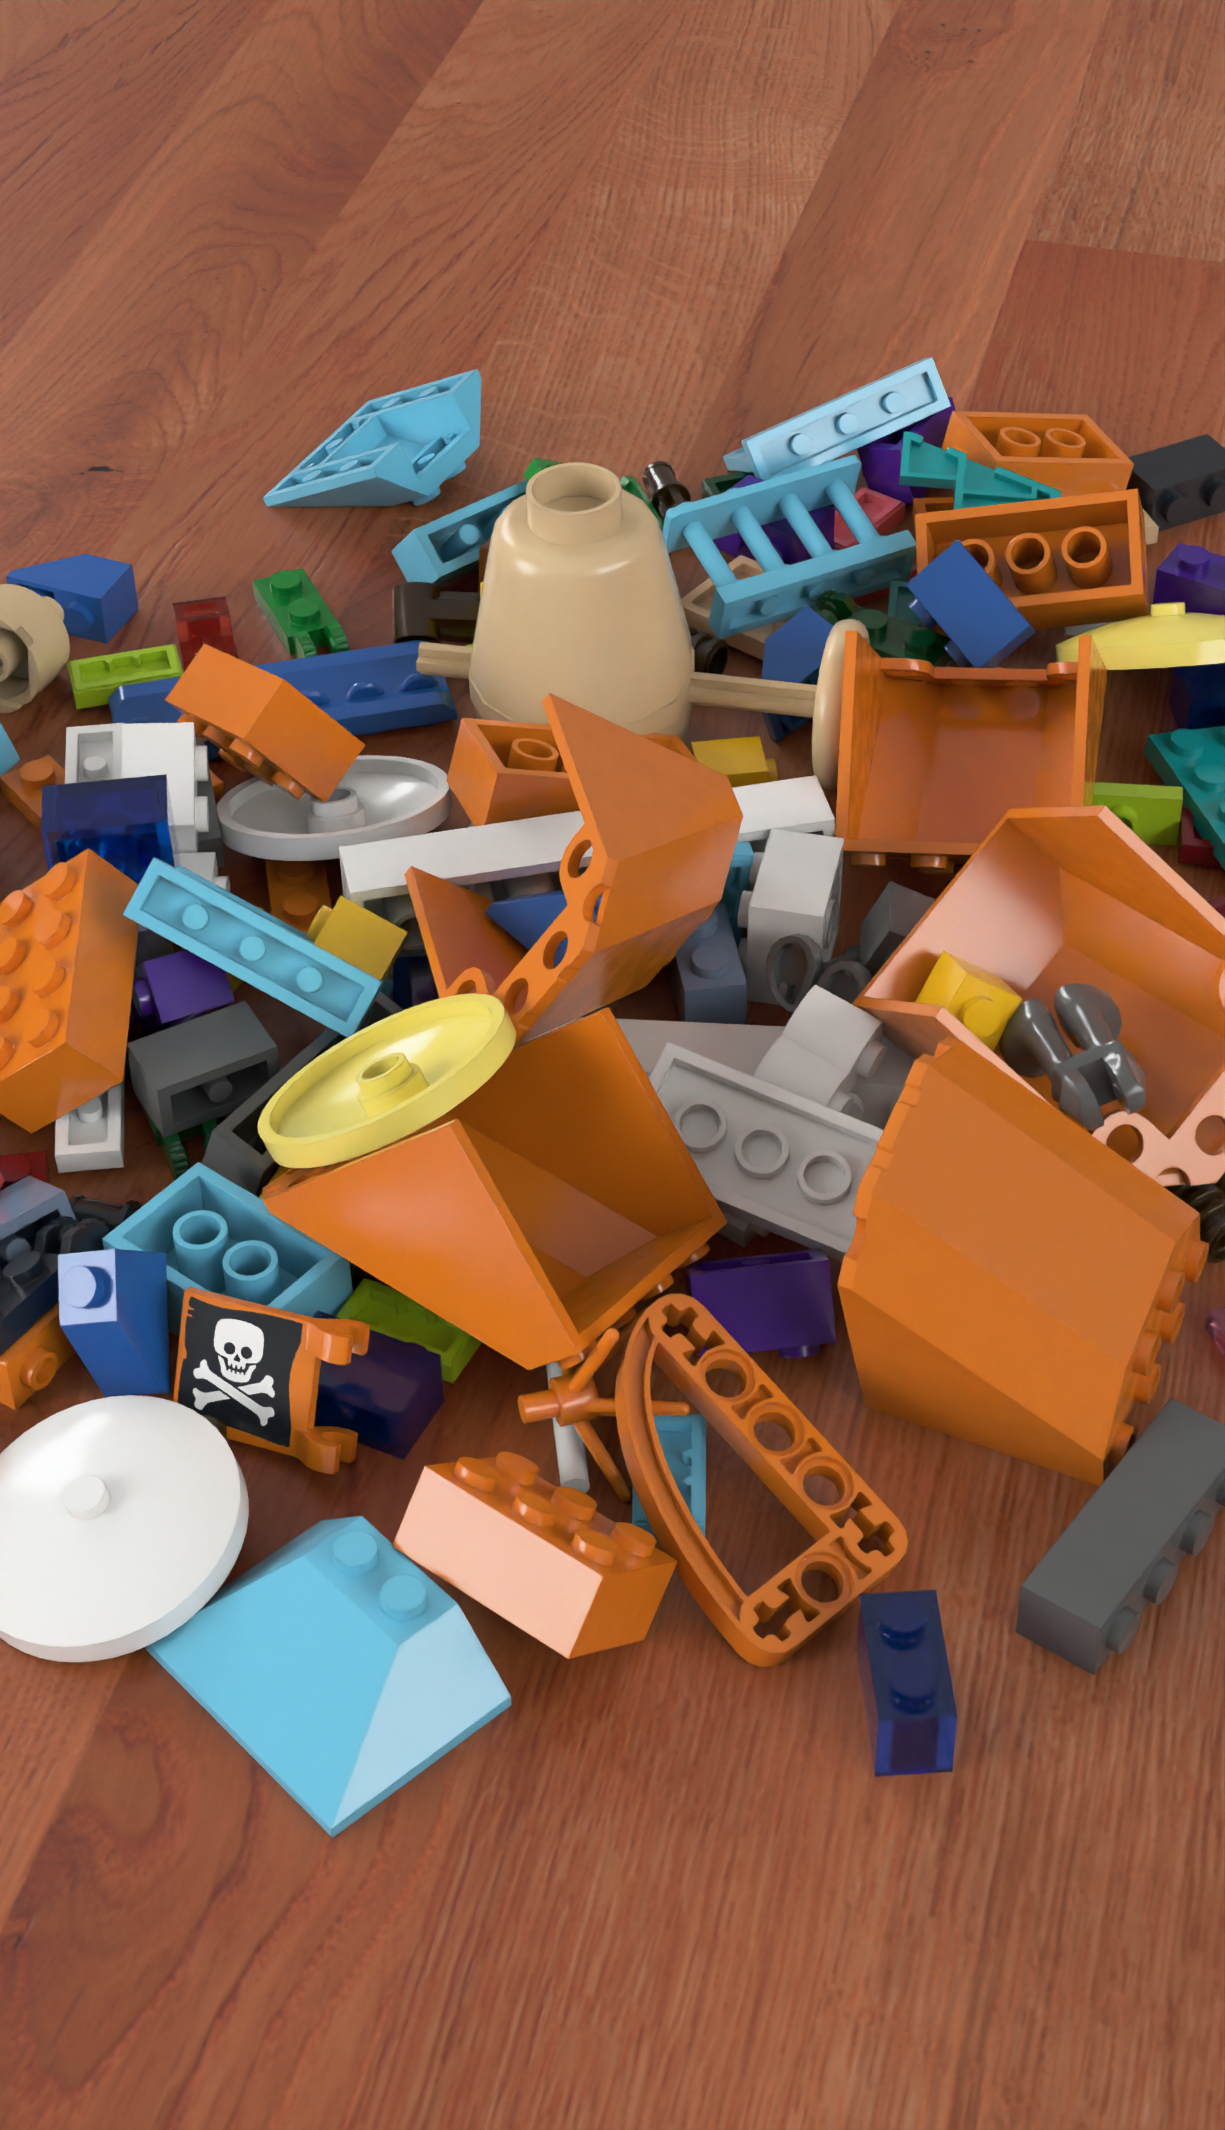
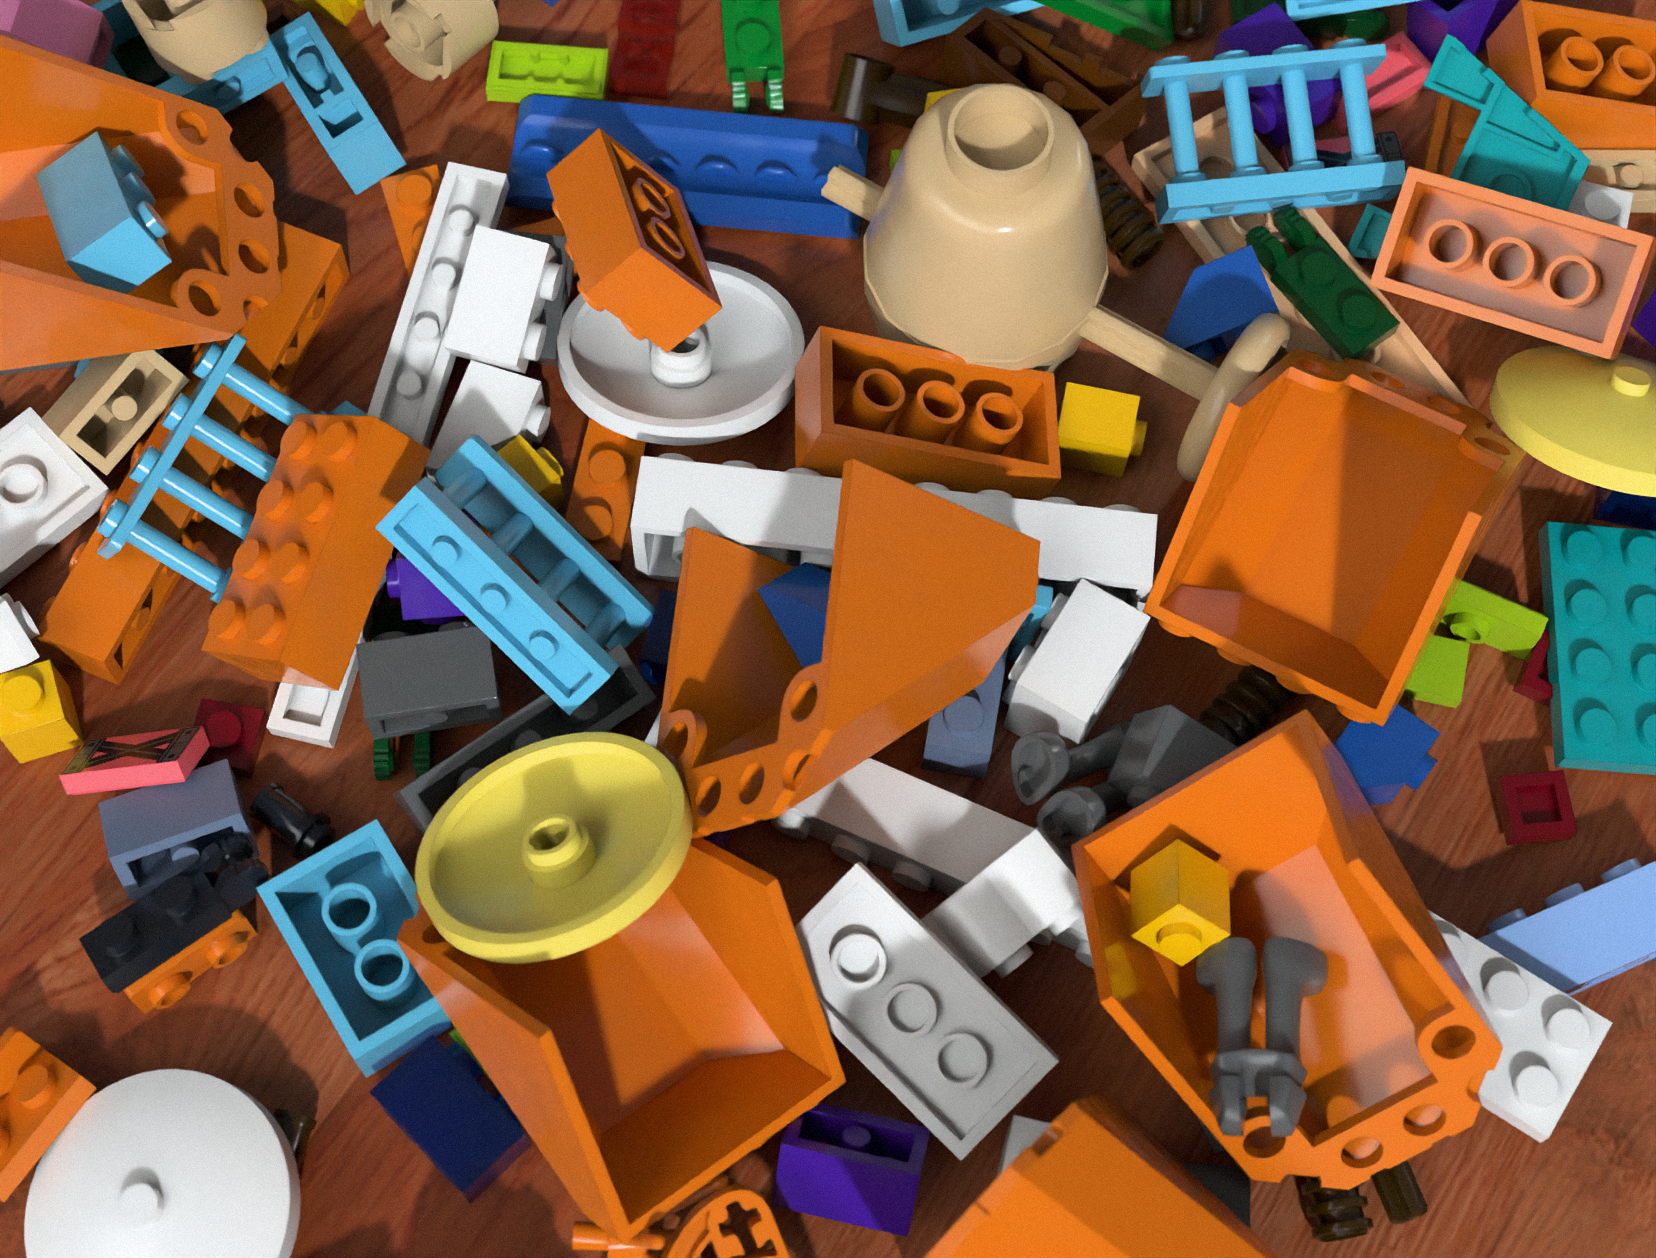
camera: 15 degrees right, 25 degrees up
clear blue brick [41,774,181,885] -> none
blue slope [58,1249,170,1397] -> none
flag [173,1287,370,1474] -> none
yellow brick [306,895,408,982] -> none
blue brick [906,540,1036,668] -> none

